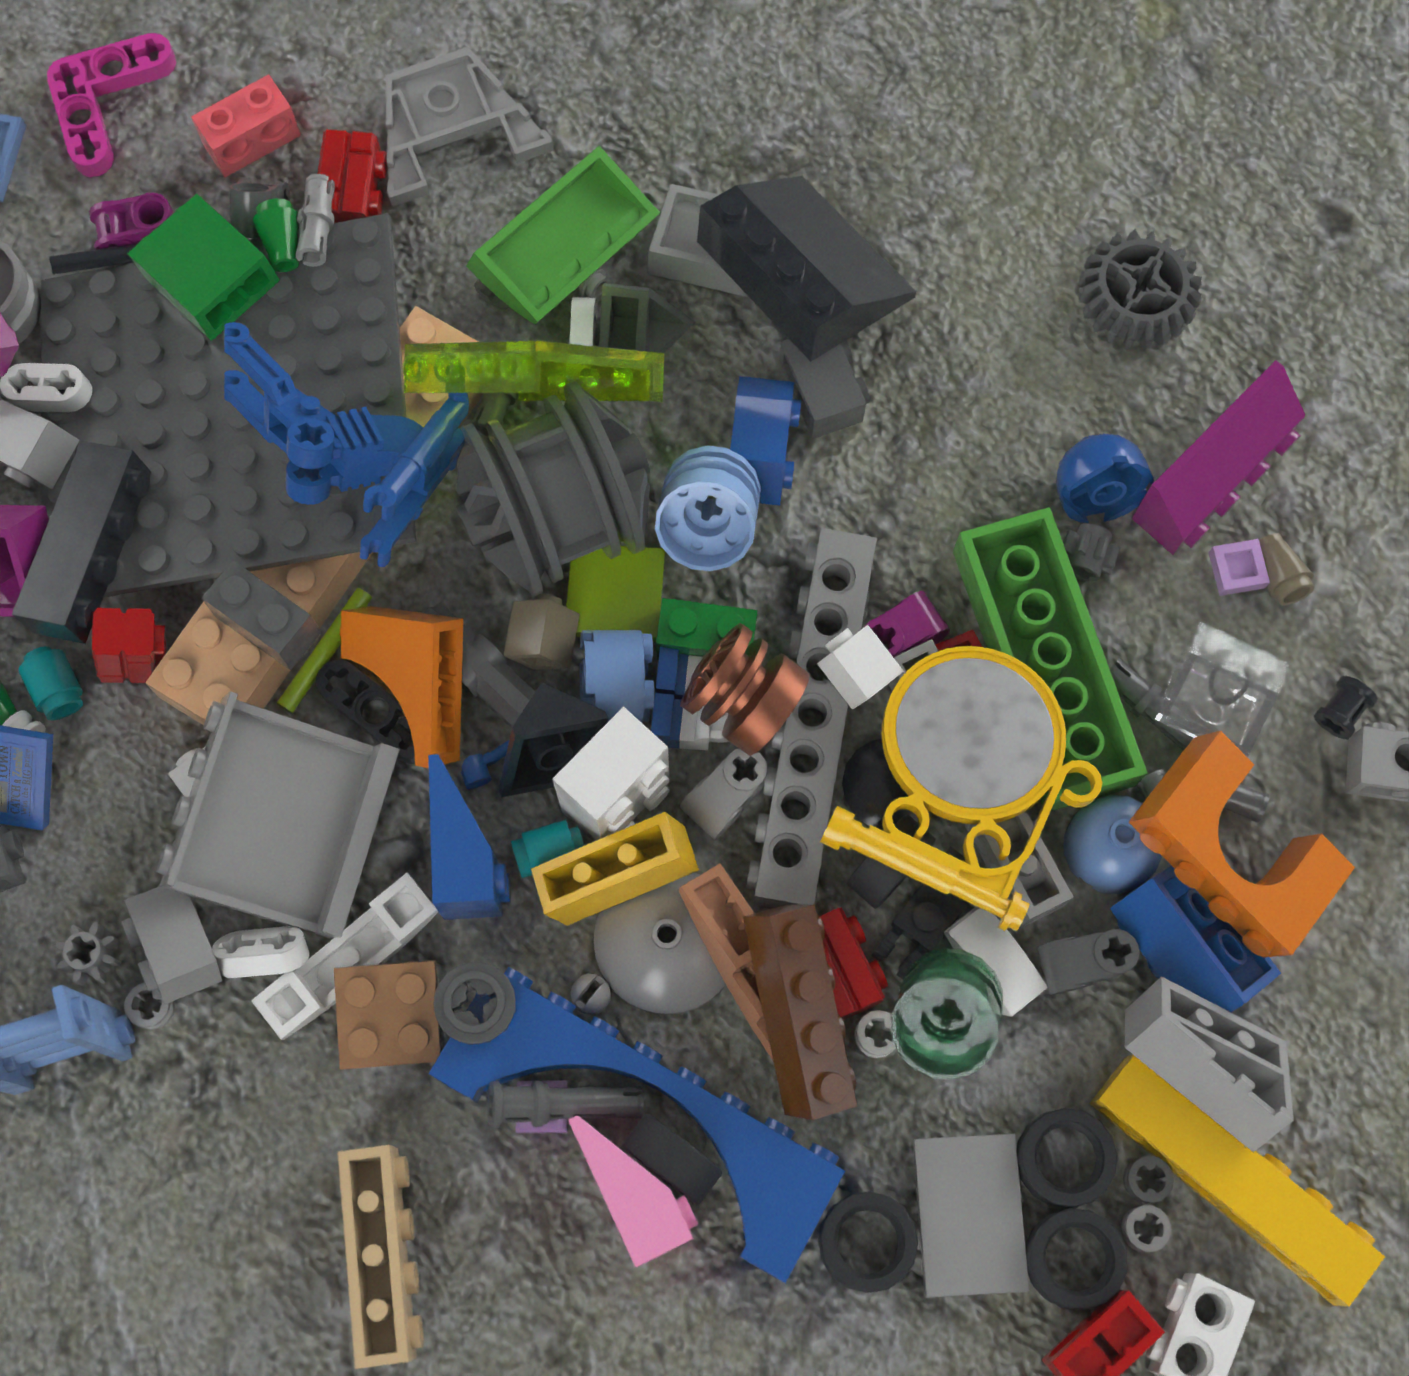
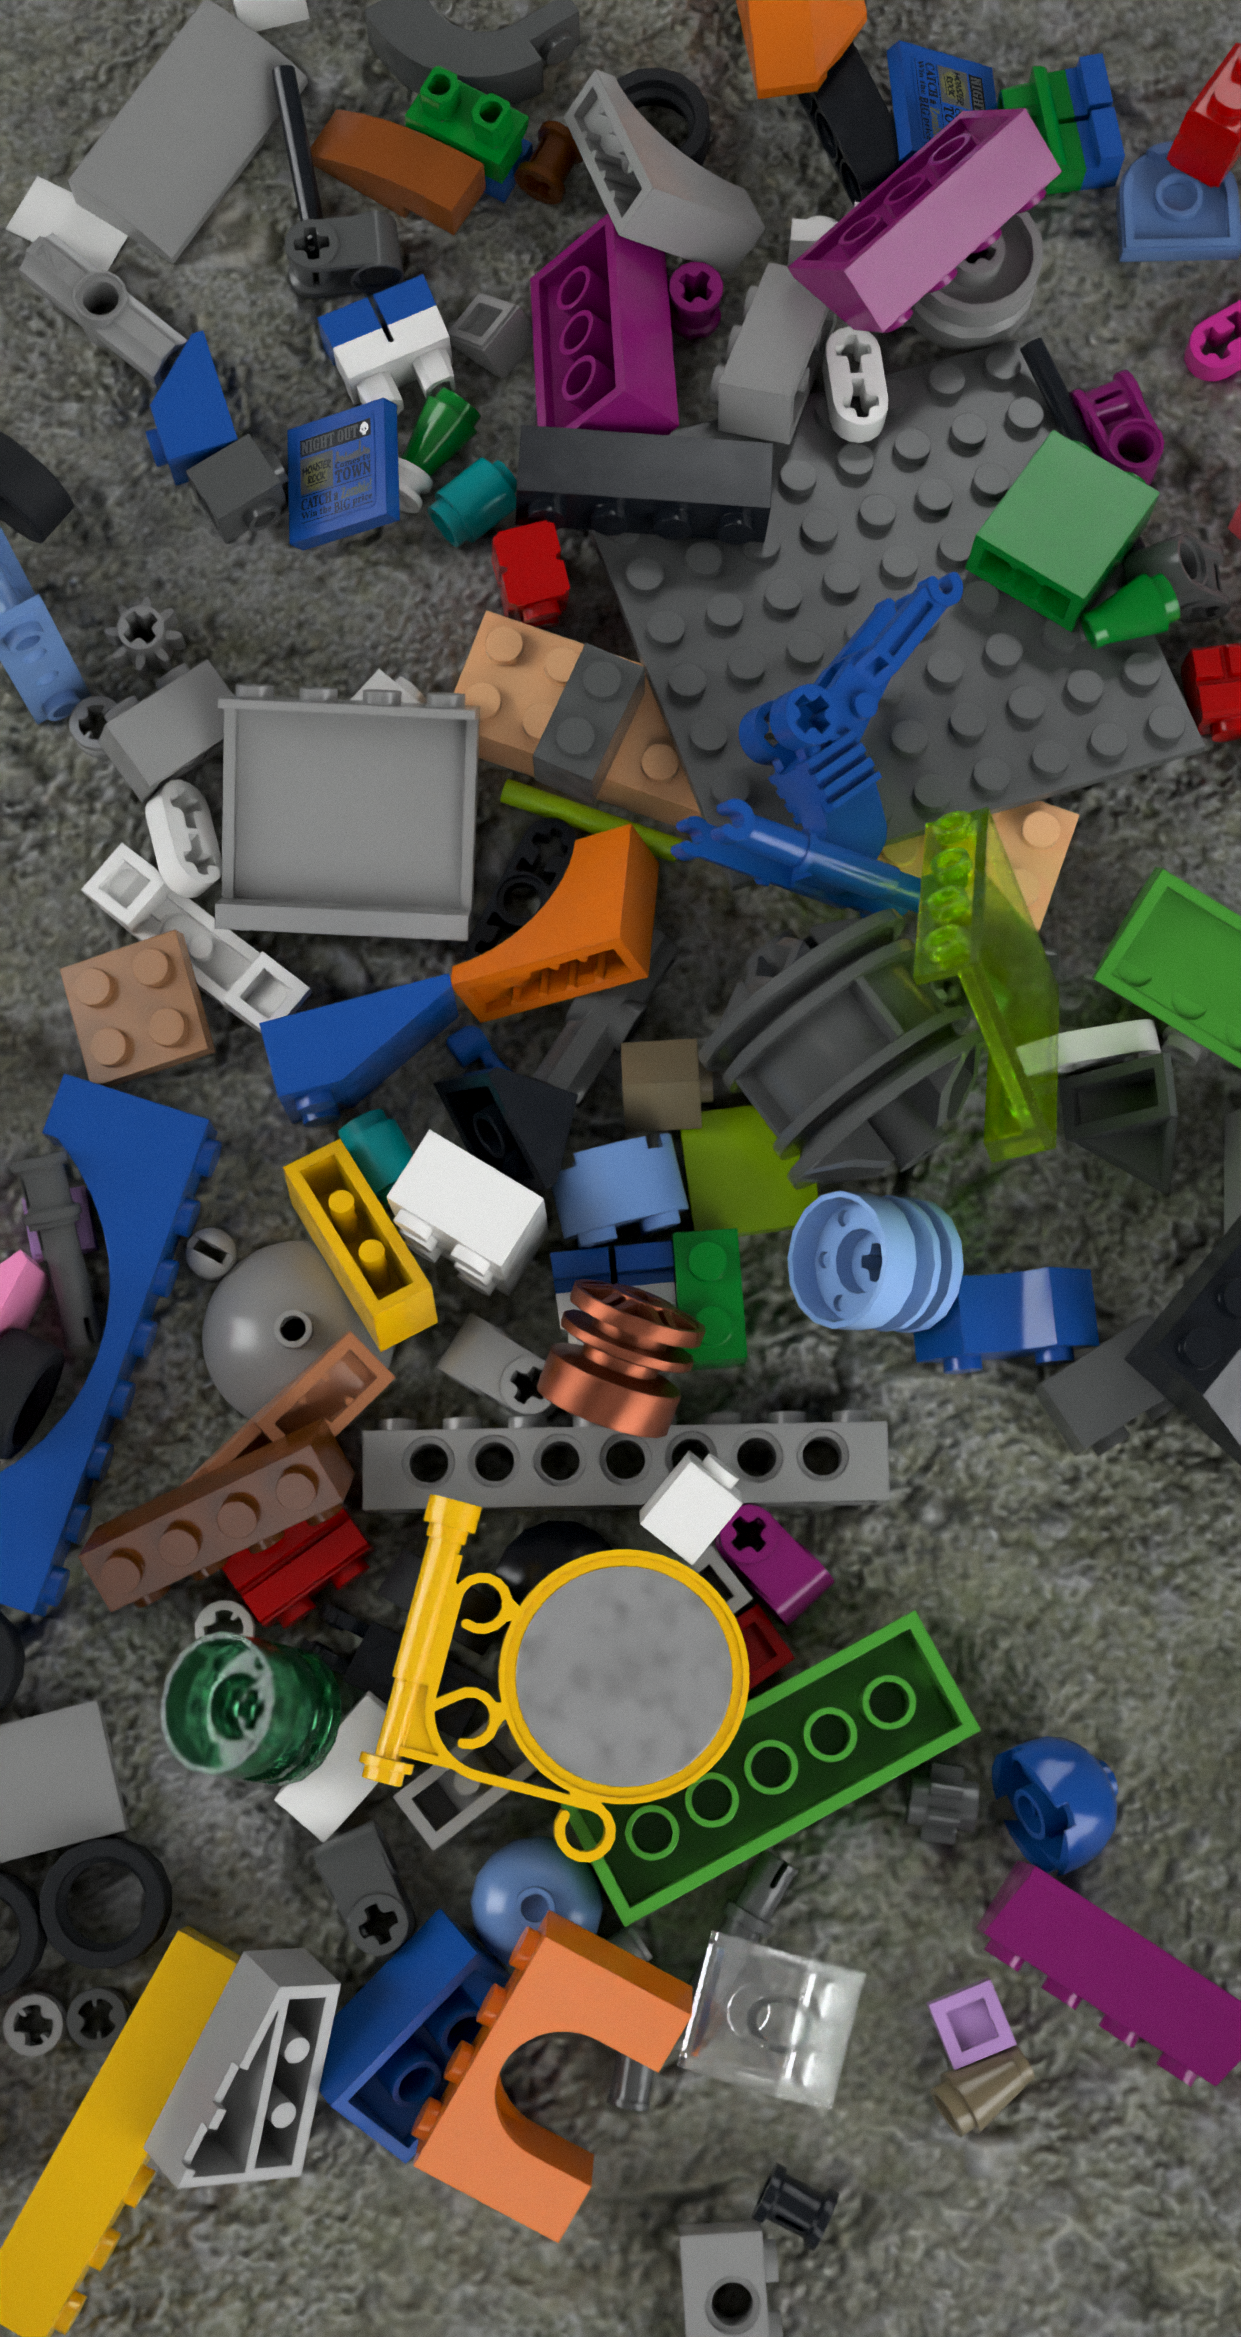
camera: 80 degrees right, 5 degrees up
light grey pin [296,174,335,267] -> none
dark grey gear [434,962,516,1045] -> none

